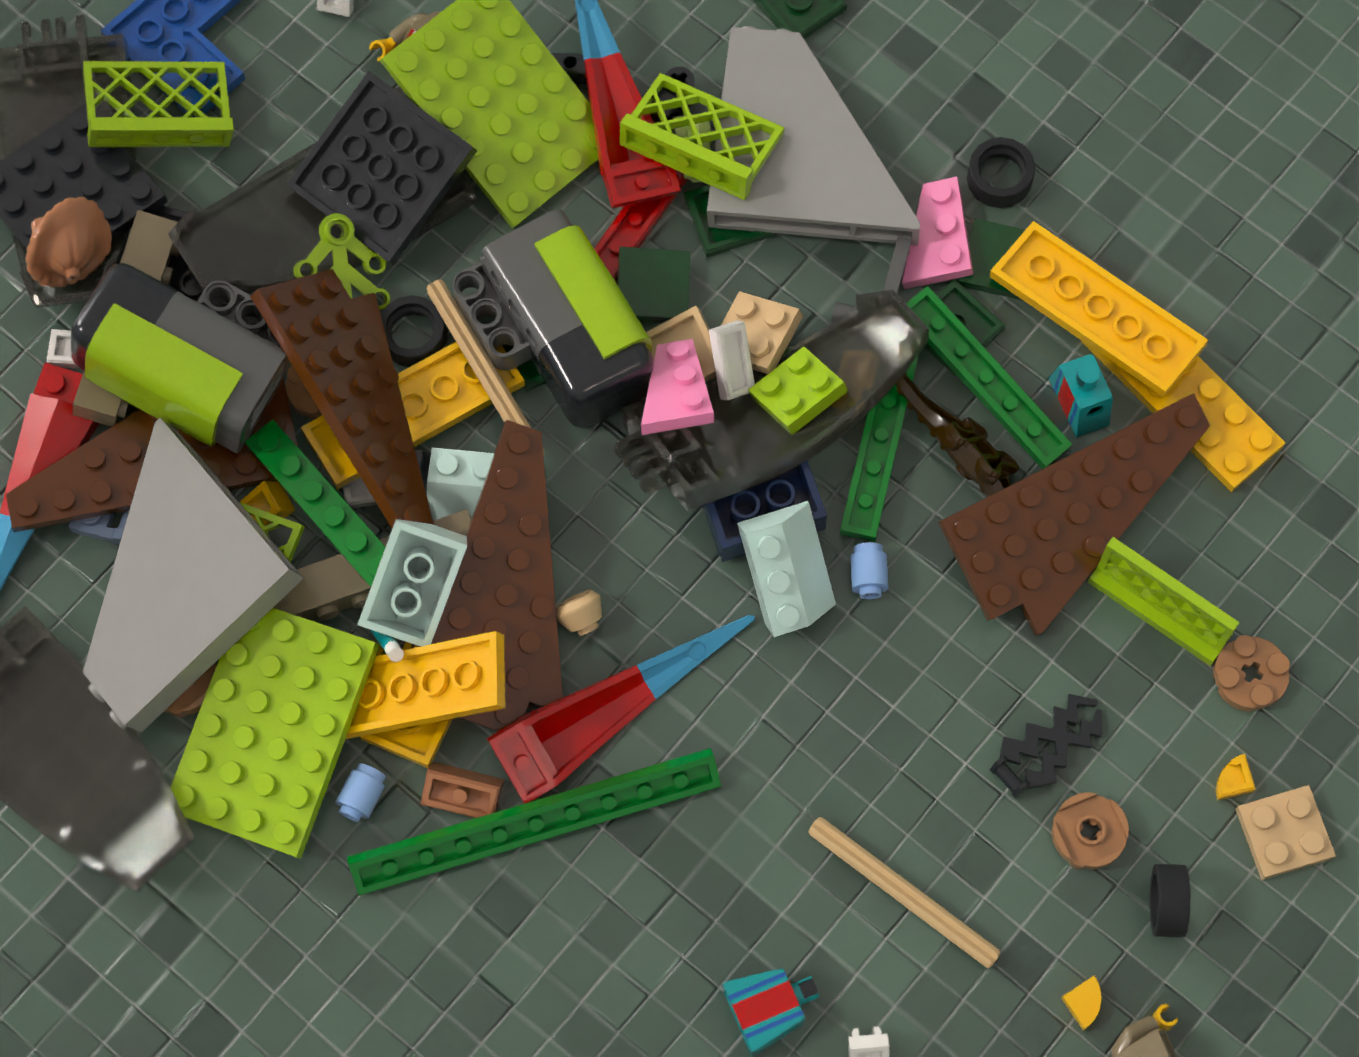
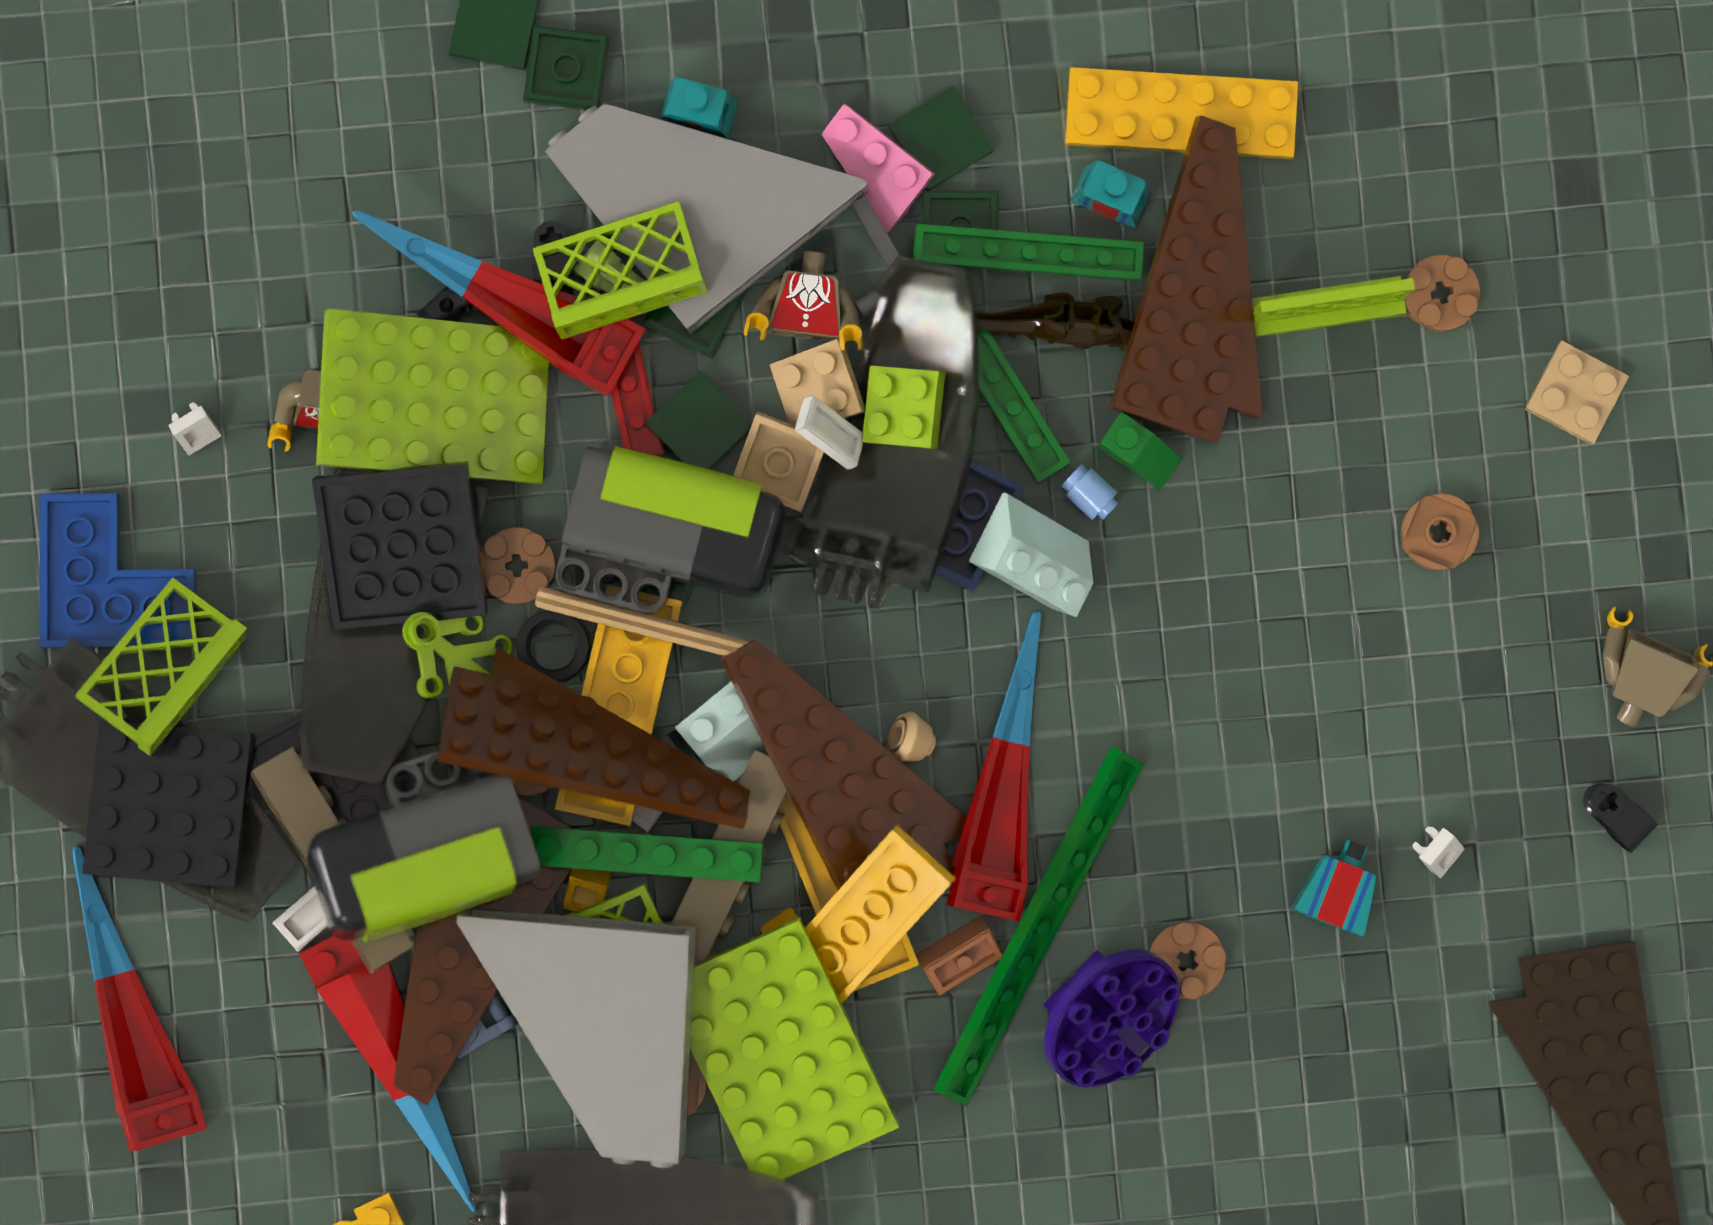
camera: 50 degrees left, 15 degrees up
nougat piece [25,197,112,288] -> none
light blue brick [335,763,386,822] -> none
light aqua slope [358,519,467,647] -> none
bar [370,630,404,662] -> none
bright pink wing [641,339,714,435] -> none
tan axle [809,817,1000,968] -> none
black tyre [967,137,1035,208] -> none
black piece [989,694,1102,799] -> none
yellow plate [990,221,1208,397] -> none
yellow tile [1061,976,1101,1031] -> none
black tyre [1150,864,1190,937] -> none
yellow tile [1216,754,1256,801] -> none
none -> medium nougat plate [480,527,556,605]
none -> teal torso [659,77,738,139]
none -> torso [743,251,863,351]
none -> dark purple bracket [1043,949,1180,1087]
none -> green slope [1097,411,1182,491]
none -> medium nougat plate [1149,923,1226,999]

